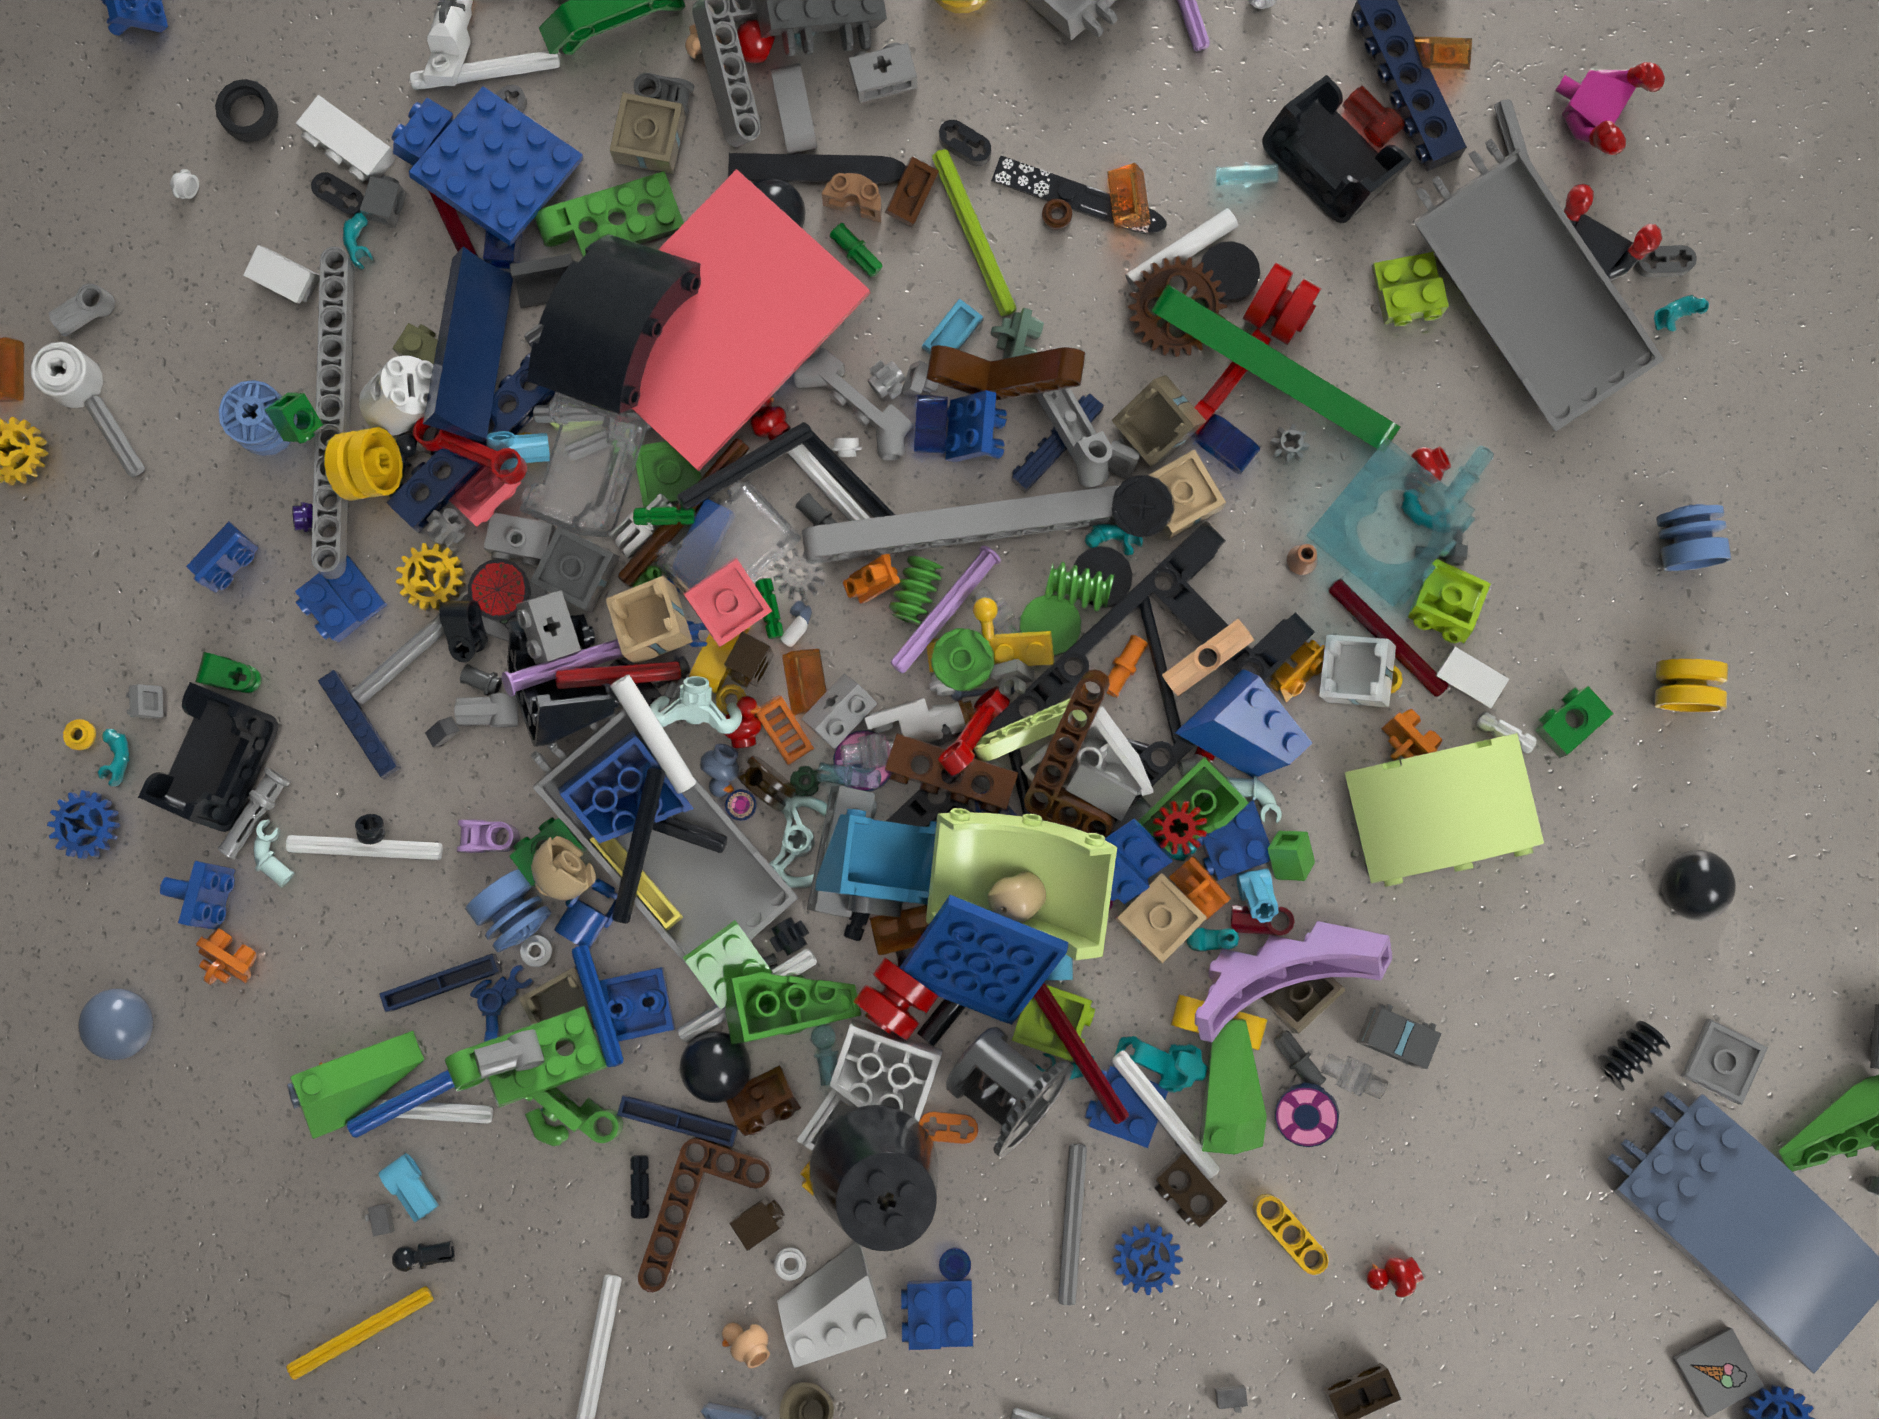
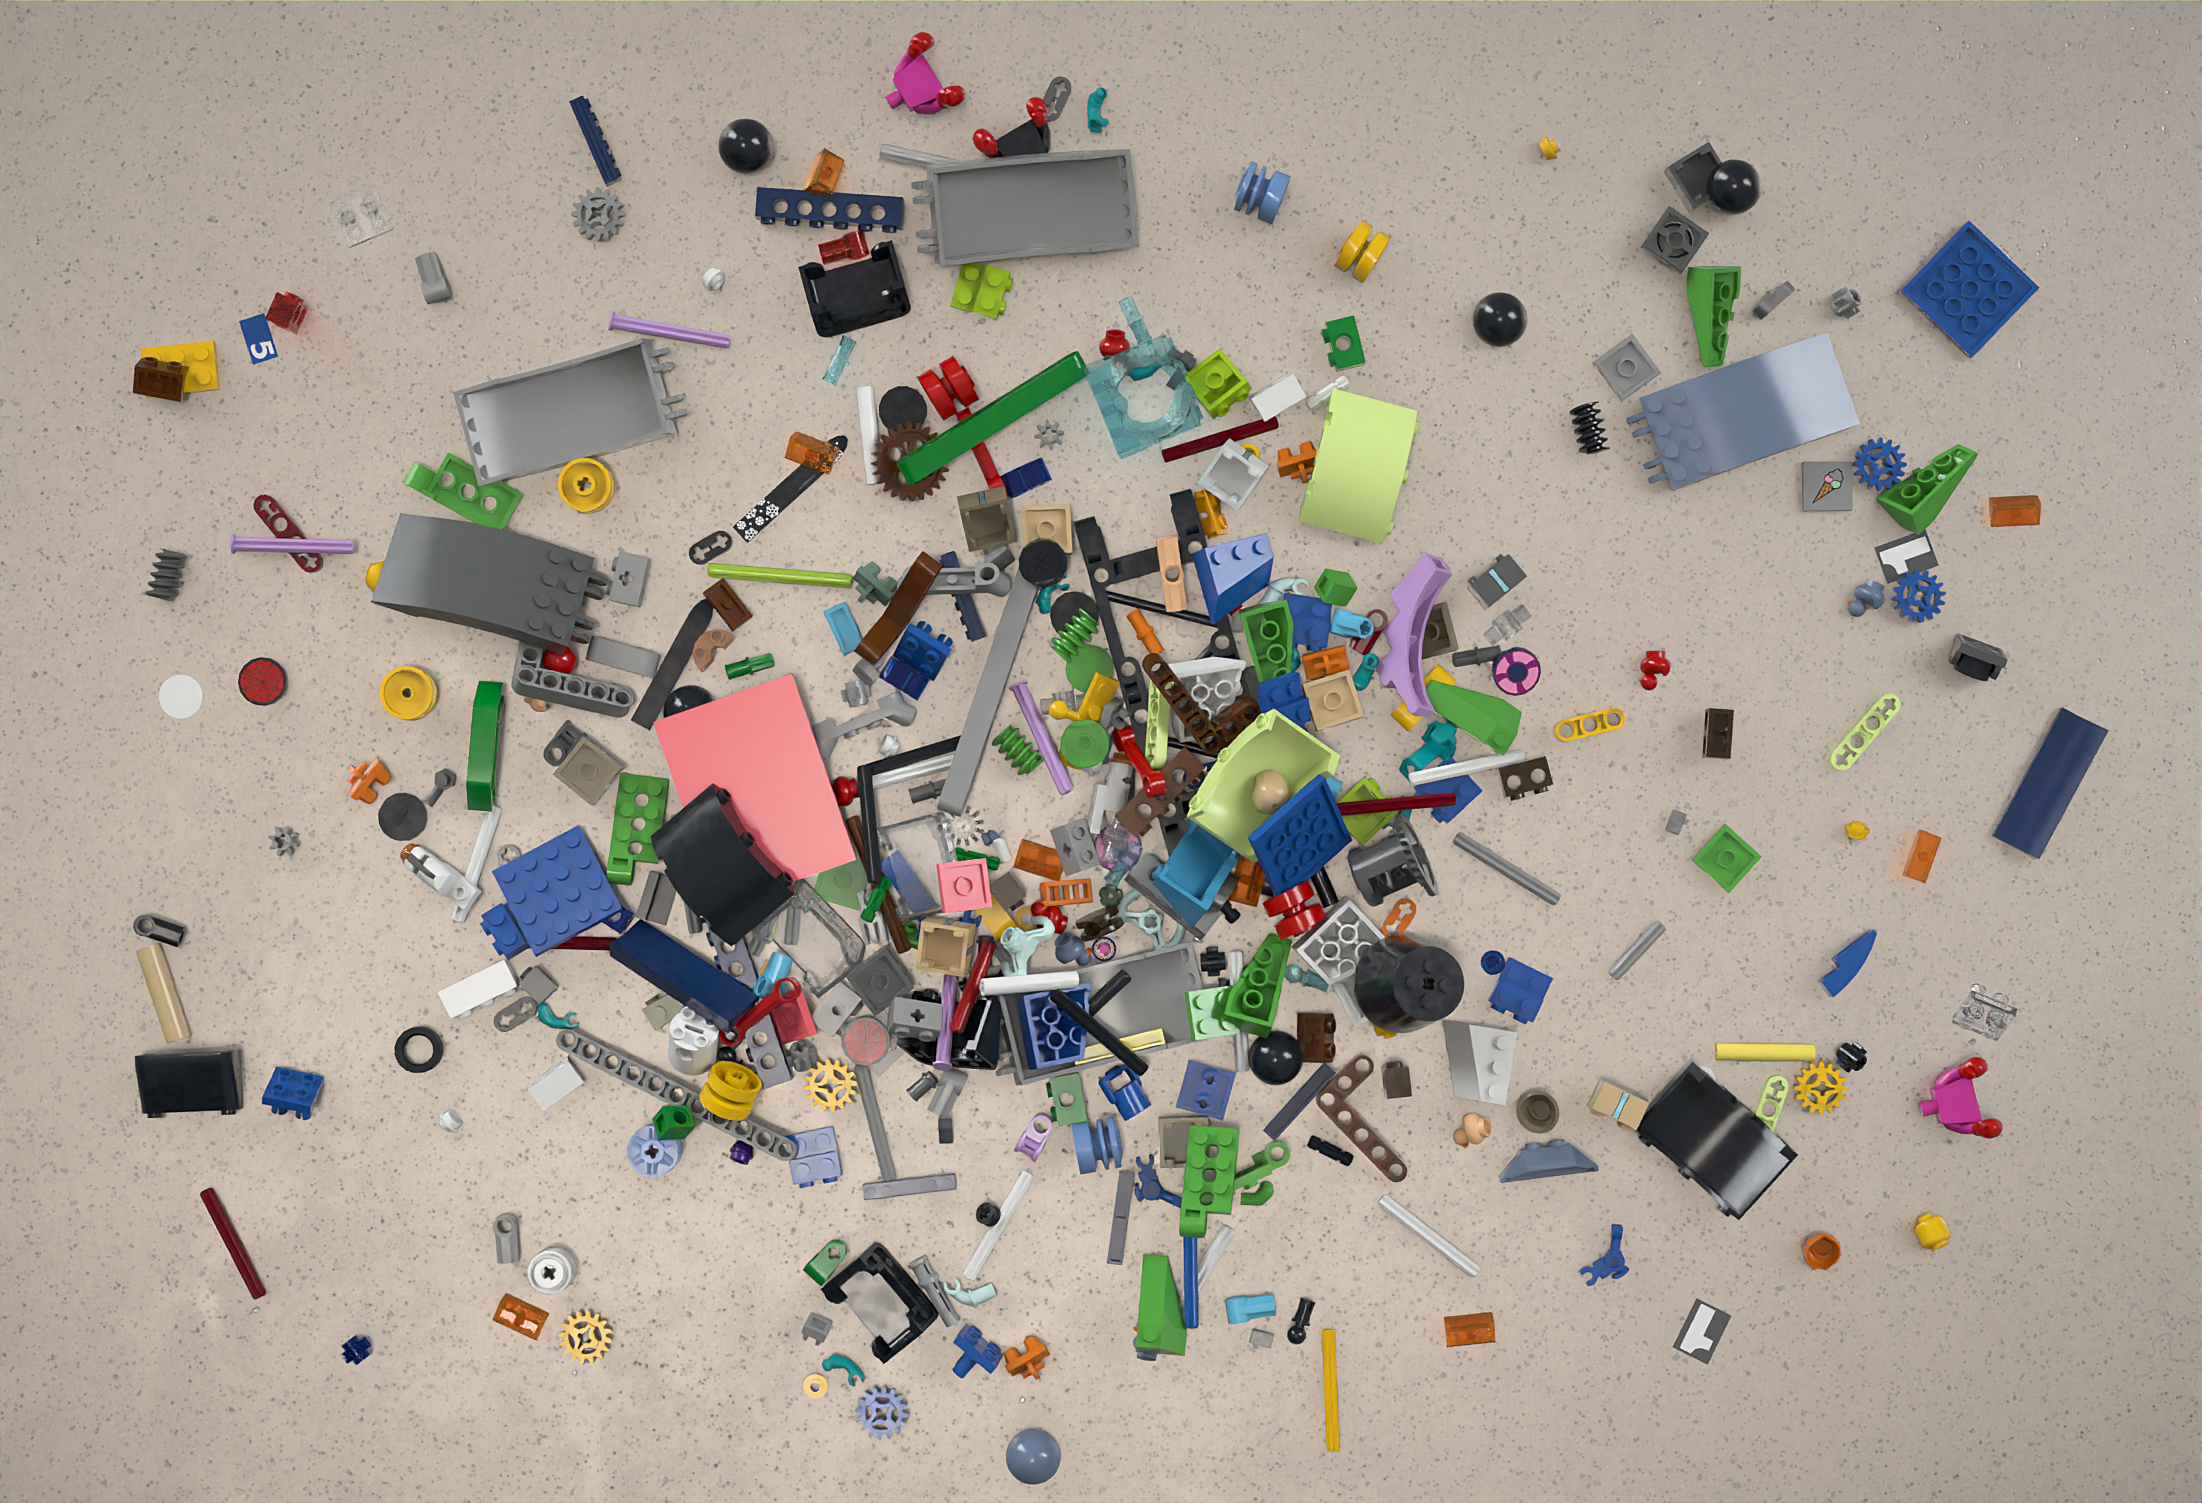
camera: 65 degrees left, 5 degrees up
light grey axle [85,395,145,477] -> none
blue bracket [186,521,258,593] -> none
black piece [439,600,488,663] -> none
light grey piece [474,1029,545,1079] -> none
white plate [520,935,553,967] -> none
tan cylinder [531,836,596,901] -> none
blue axle [572,945,624,1068] -> none
white plate [774,1247,806,1281] -> none
orange hips [843,554,900,604] -> none
reddish brown plate [1042,199,1072,230] -> none
light grey tile [1066,761,1138,821] -> none
blue gear [1112,1223,1183,1295] -> none
red gear [1153,801,1207,854] -> none
nougat cone [1287,544,1318,575] -> none

